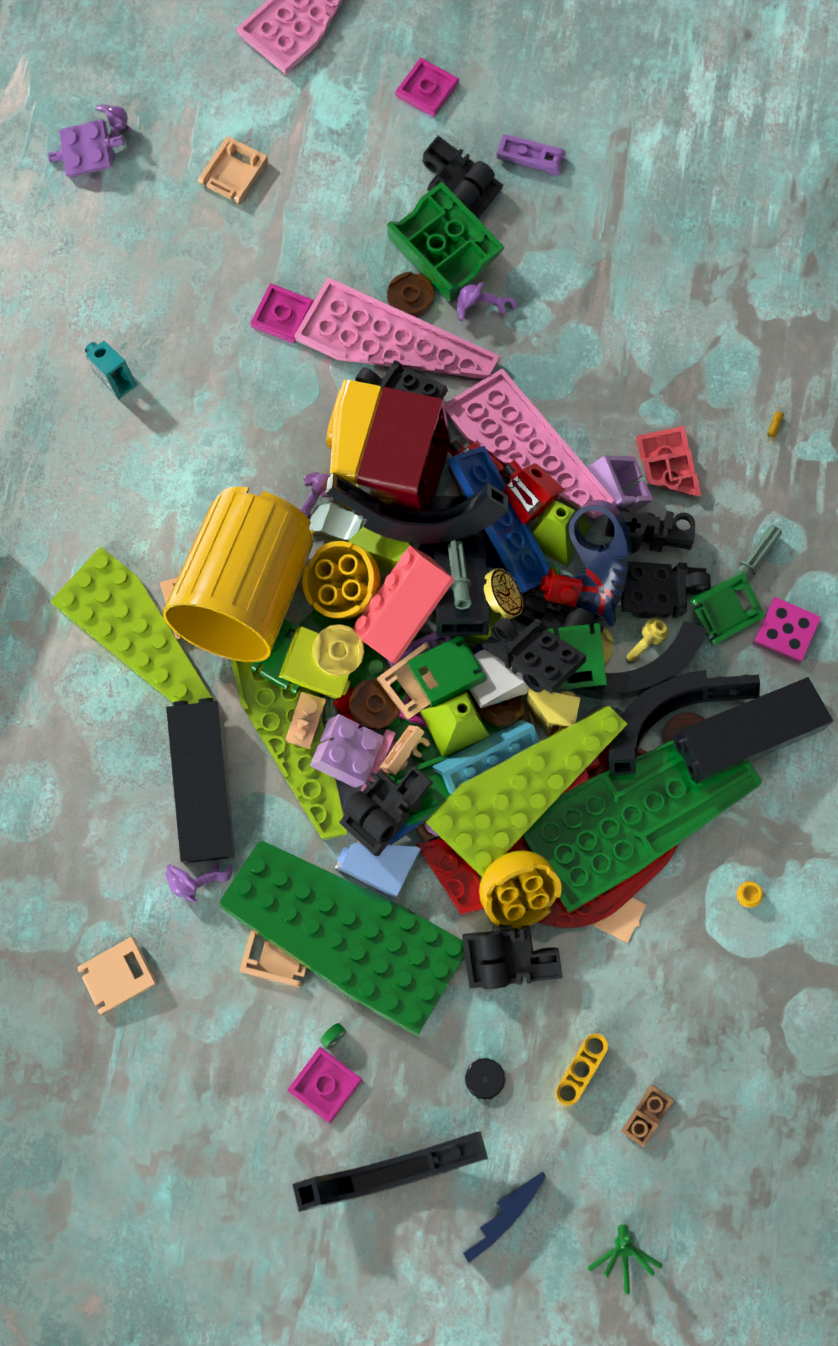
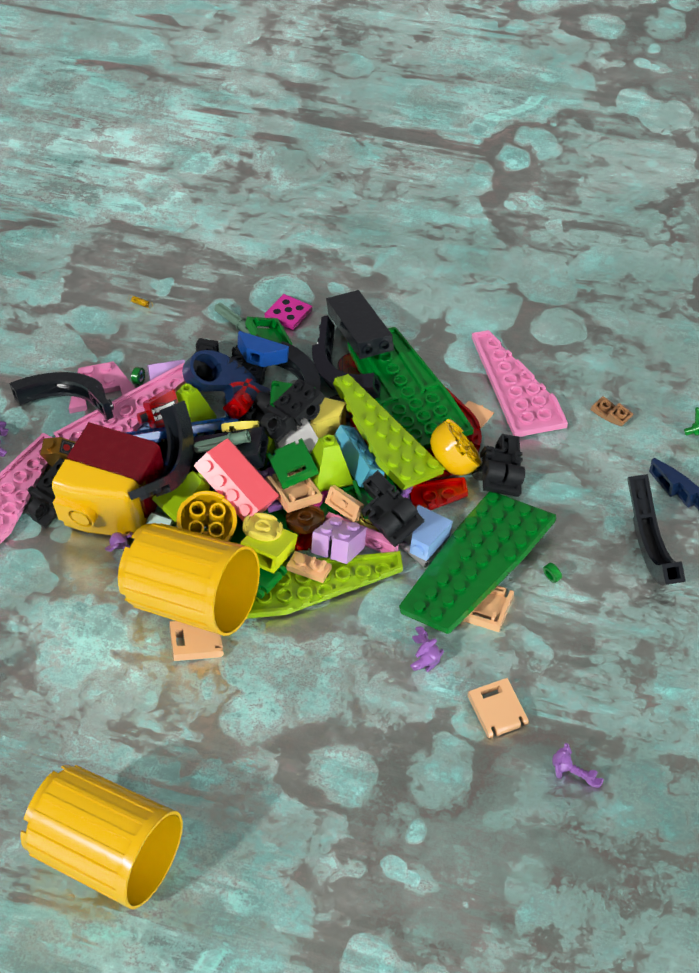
camera: 85 degrees left, 25 degrees down
lime wing [50,546,212,704] -> none
black brick [166,698,235,864] -> none
dark pink tile [287,1047,363,1124] -> none
black piece [465,1058,505,1100] -> none
yellow beam [554,1033,608,1107] -> none
light yellow plate [627,618,669,662] -> none
coral slope [635,426,701,496] -> none
yellow plate [736,881,763,908] -> none
none -> black arch [9,372,114,420]
none -> pearl gold slope [40,437,76,466]
none -> bright pink wing [69,361,136,414]
none -> green tile [131,367,145,385]
none -> blue slope [237,331,289,367]
none -> bright pink wing [472,330,568,437]
none -> medium lavender piece [552,743,604,788]

